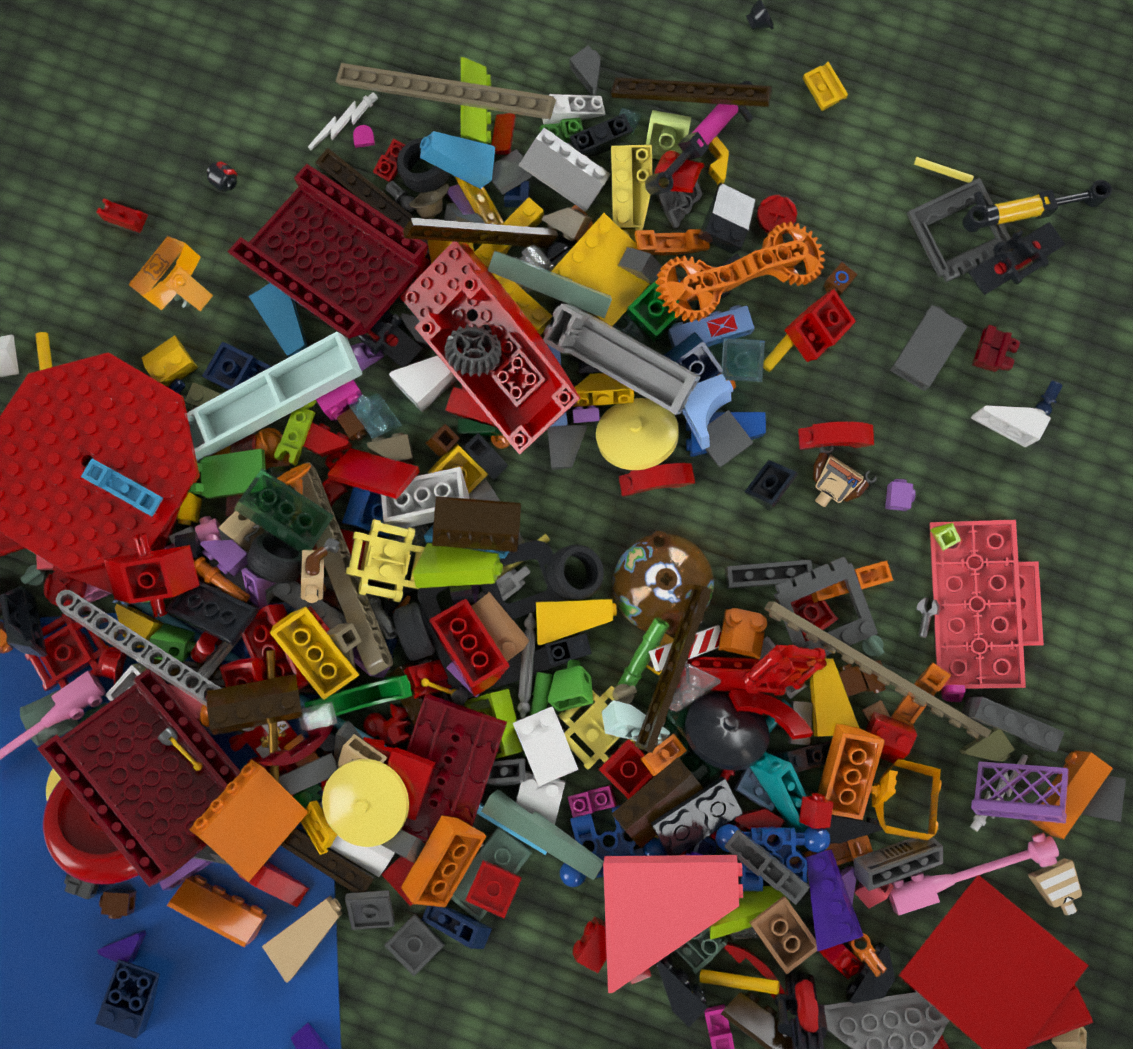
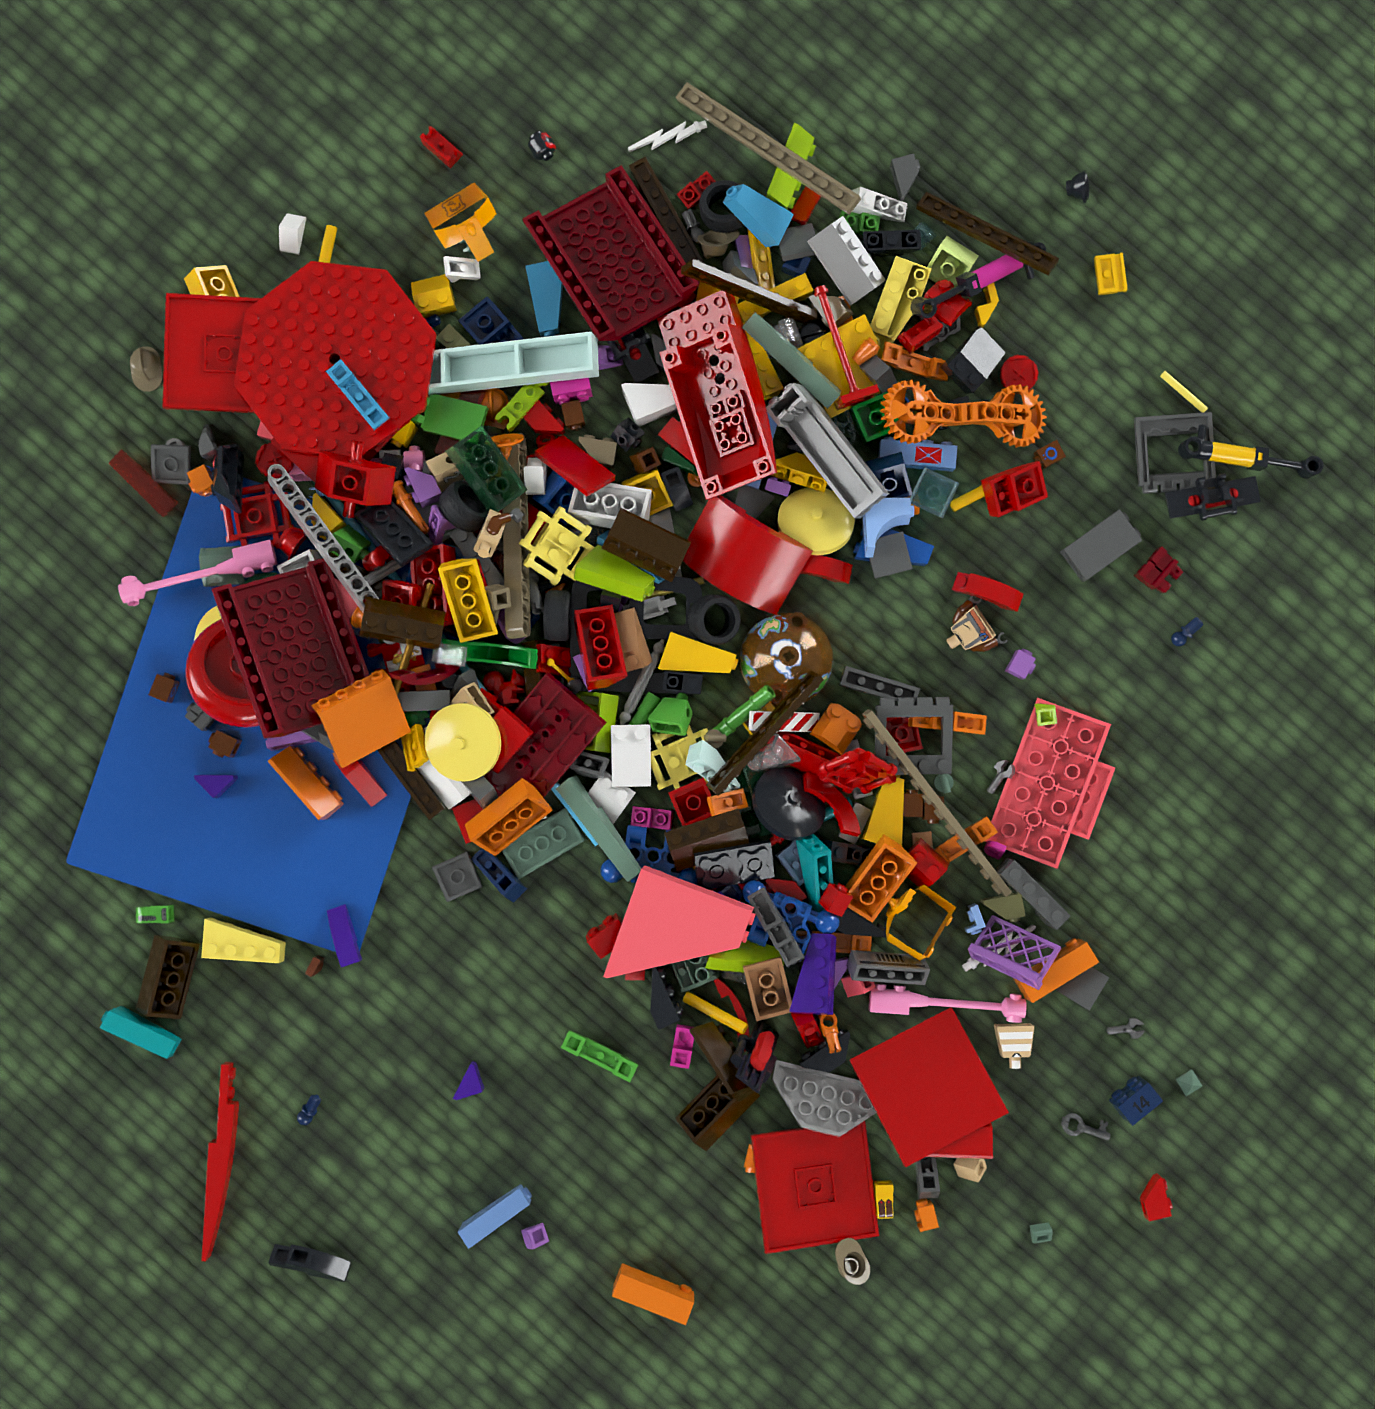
camera: 20 degrees right, 5 degrees up
sand green plate [20,565,46,586] -> none
dark blue slope [95,959,160,1039] -> none
hinge [157,726,203,771] -> none
tan slope [262,896,342,983] -> none
dark grey tile [345,890,395,930] -> none
clear light blue hinge [349,393,402,439] -> none
dark pink tile [353,125,375,148] -> none
dark grey gear [445,324,502,377] -> none
red tile [465,860,522,918] -> none
black slope [744,460,798,511] -> none
white slope [971,406,1051,447] -> none
none -> reddish brown brick [148,672,180,703]
none -> white slope [443,256,481,283]
none -> white slope [524,458,548,495]
none -> black brick [610,417,645,452]
none -> red slope [683,495,813,615]
none -> red tile [814,285,879,411]
none -> orange cone [852,337,880,366]
none -> red hinge [897,316,943,354]
none -> light blue bracket [964,903,986,935]

